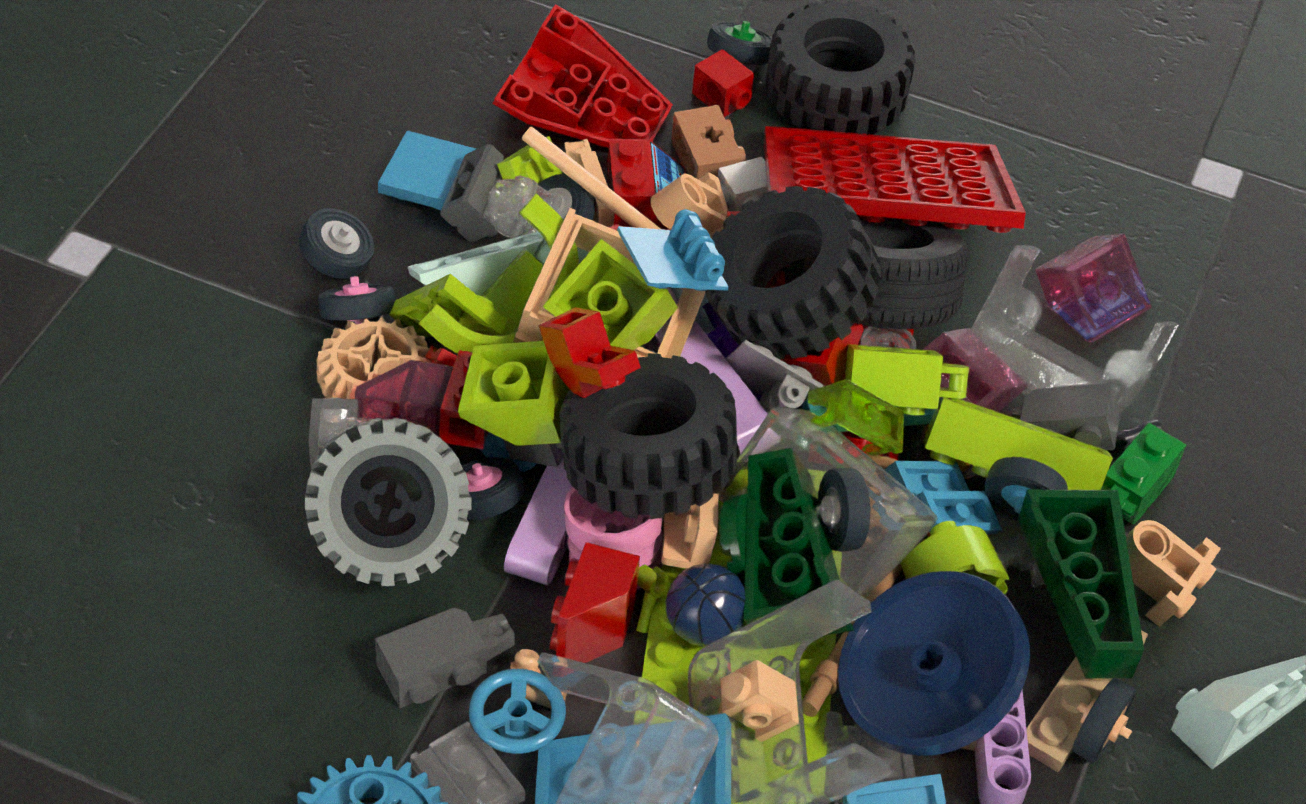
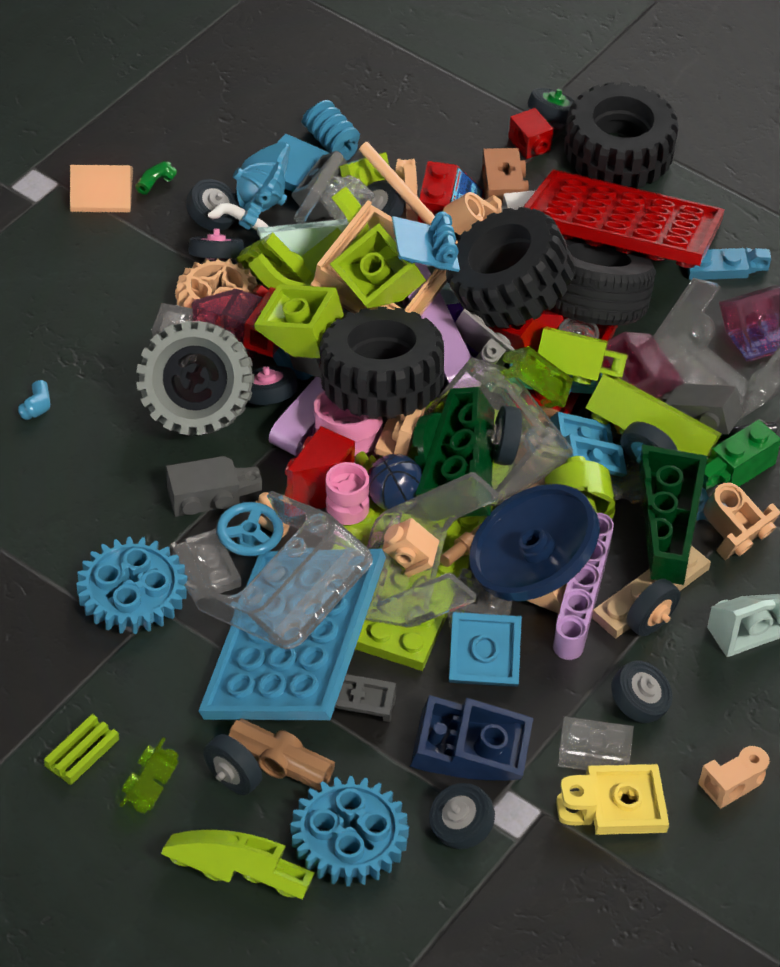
camera: 15 degrees right, 0 degrees up
red wedge [492,4,673,148] -> none
red brick [538,307,641,398] -> none
none -> dark azure arm [18,380,51,420]
none -> light nougat slope [70,165,133,212]
none -> green arm [135,161,177,195]
none -> dark azure helmet [208,142,290,230]
none -> clear bar [294,152,343,224]
none -> dark azure piece [301,100,360,161]
none -> bright pink wheel [326,462,369,525]
none -> dark azure hinge [686,248,771,280]

